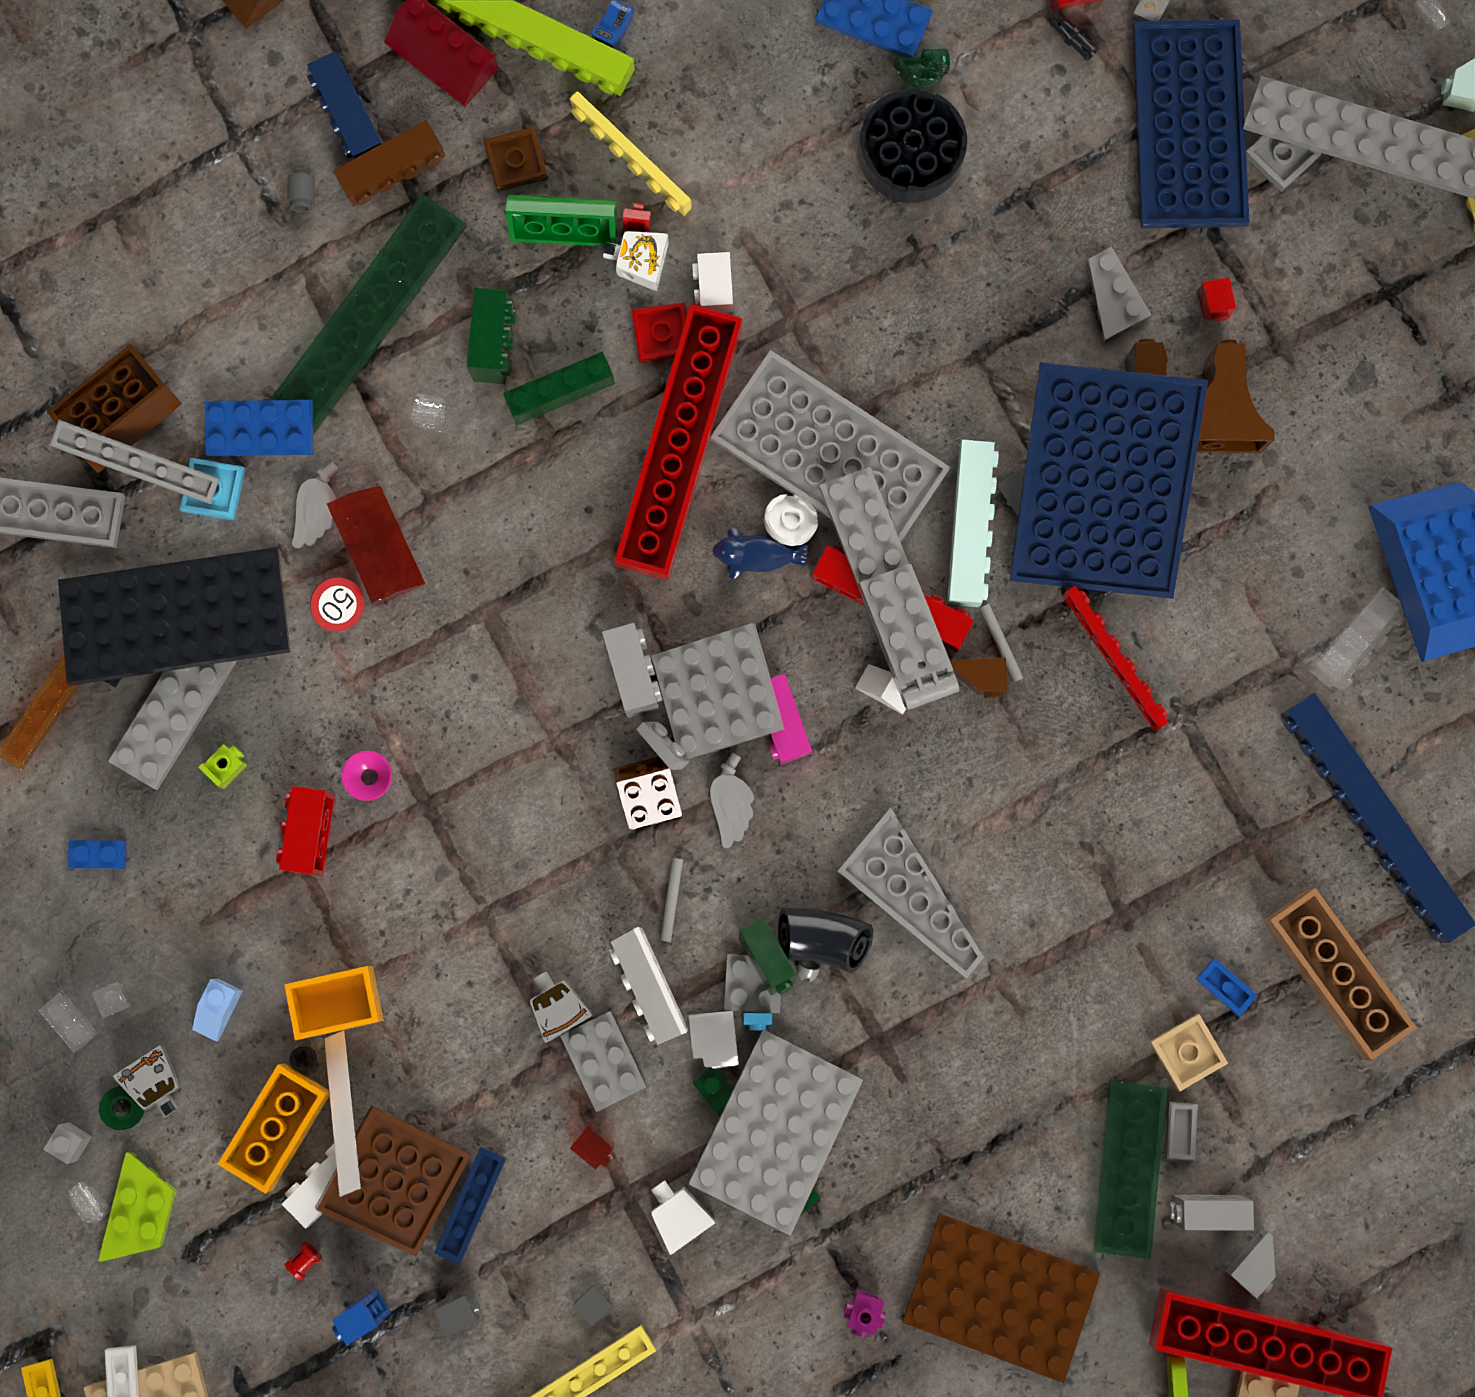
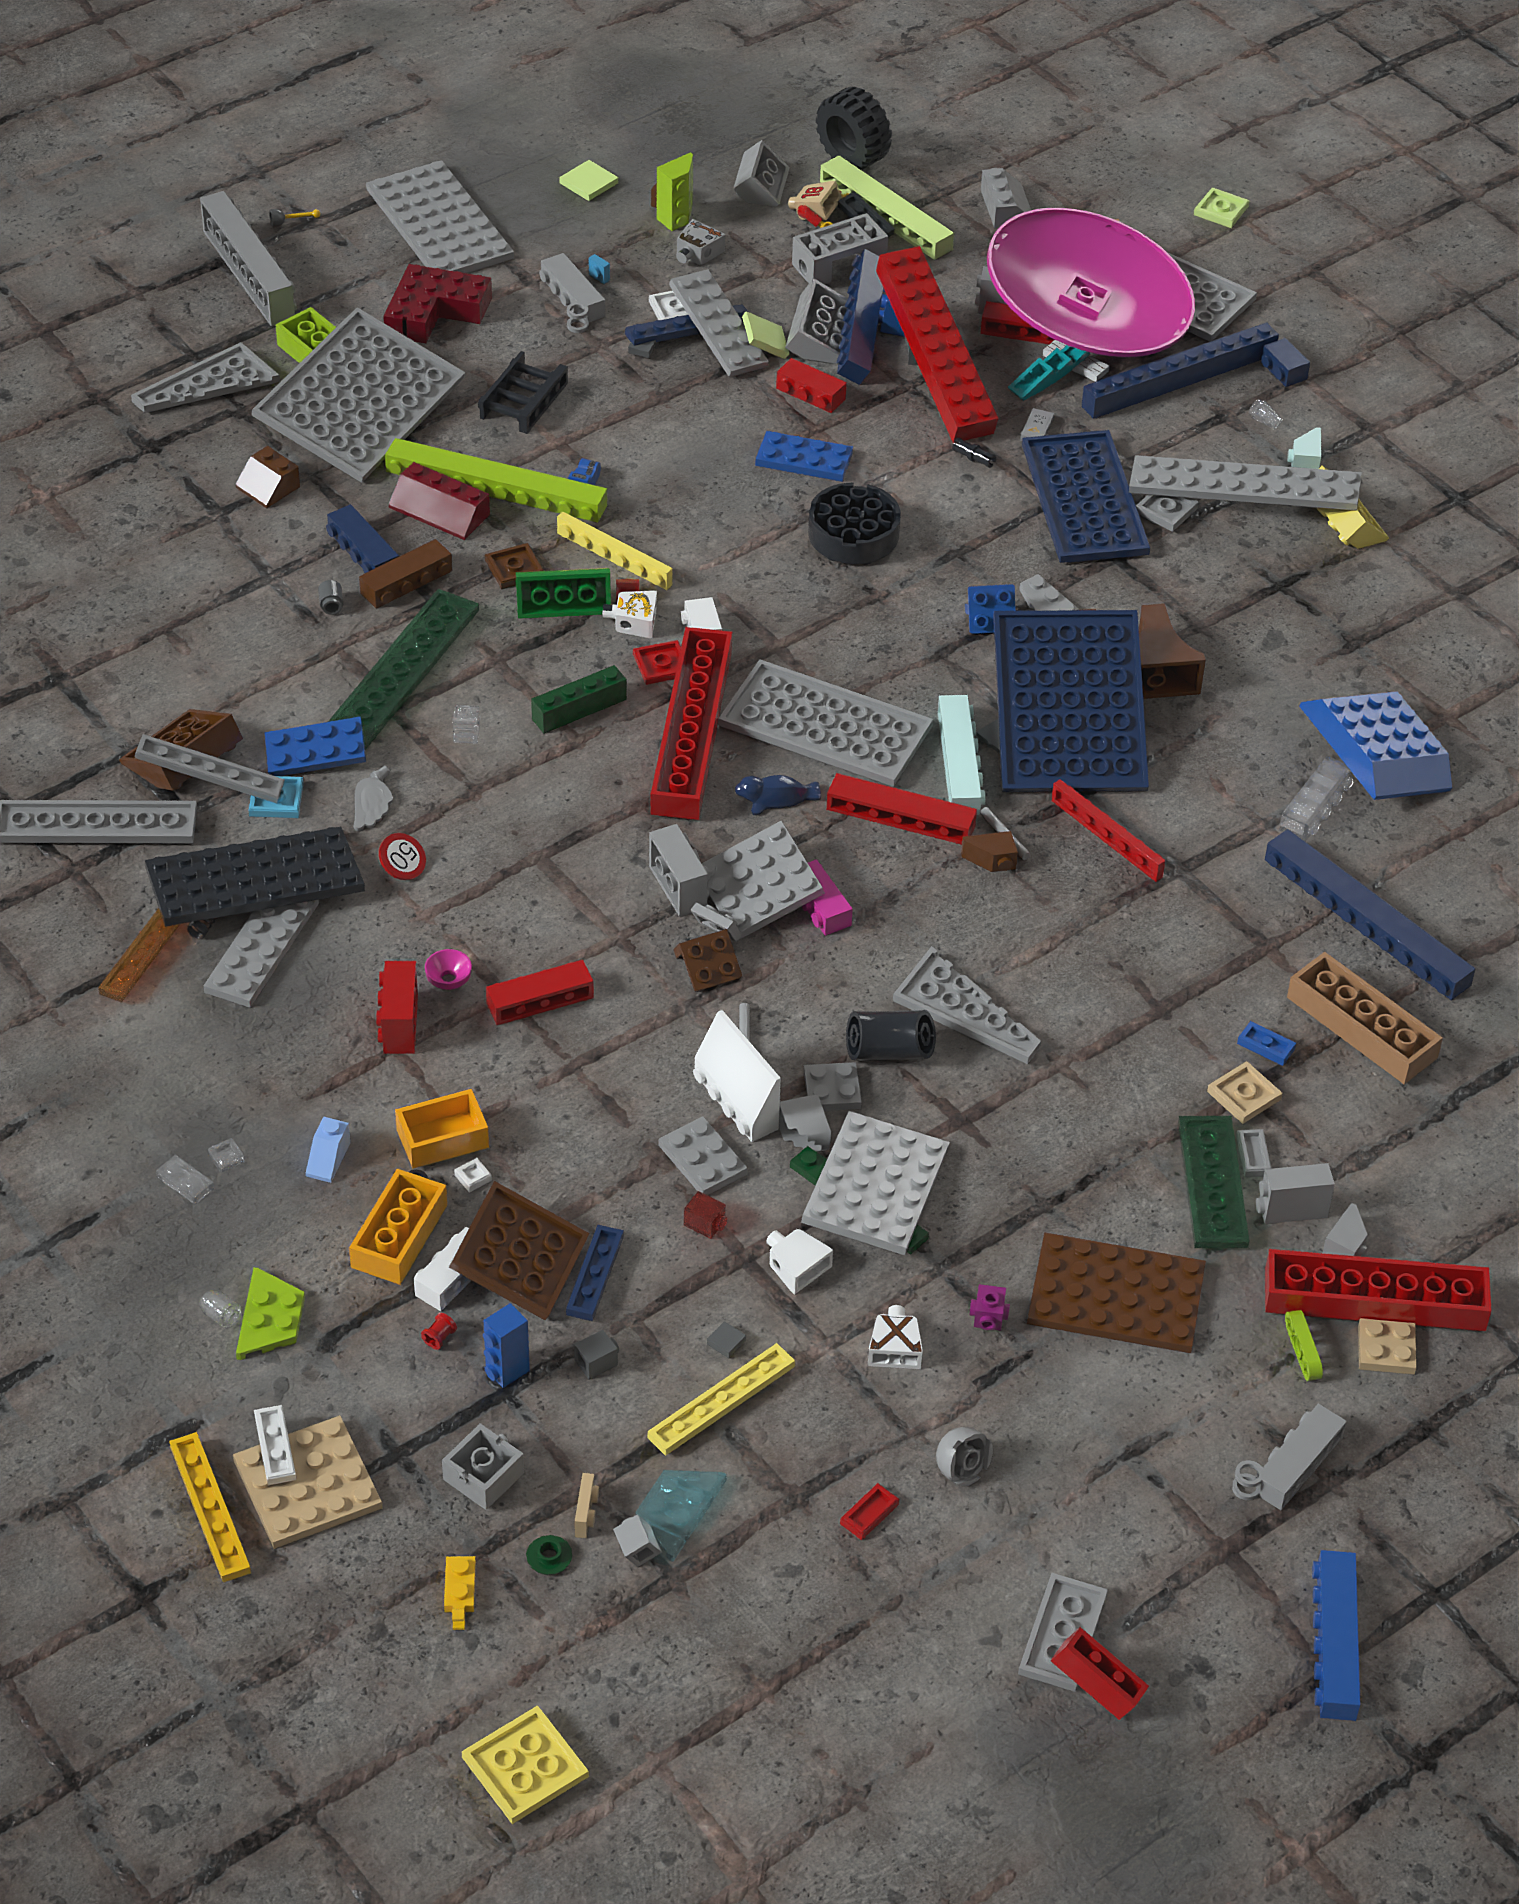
camera: 10 degrees left, 35 degrees down
light grey brick [43,1122,92,1164] -> none
blue plate [67,840,127,869] -> none
dark green piece [99,1086,144,1130] -> none
torso [113,1045,181,1118] -> none
lime brick [198,744,247,789] -> none
white sticker [324,1030,361,1196] -> none
clear red slope [327,486,426,607] -> none
dark green brick [467,288,516,384] -> none
light grey torso [530,971,593,1043] -> none
light grey animal [710,753,754,849] -> none
dark green brick [739,918,797,996] -> none
dark azure plate [744,1013,772,1030] -> none
white tile [763,494,818,546] -> none
light grey hinge [796,961,820,982] -> none
light grey hinge [819,467,959,710] -> none
white slope [855,664,906,715] -> none
clear green brick [894,49,950,89] -> none
red brick [1198,277,1236,322] -> none
none -> white tile [455,1158,492,1193]
none -> red brick [486,960,594,1025]
none -> white torso [868,1305,922,1369]
none -> blue bracket [965,584,1016,634]

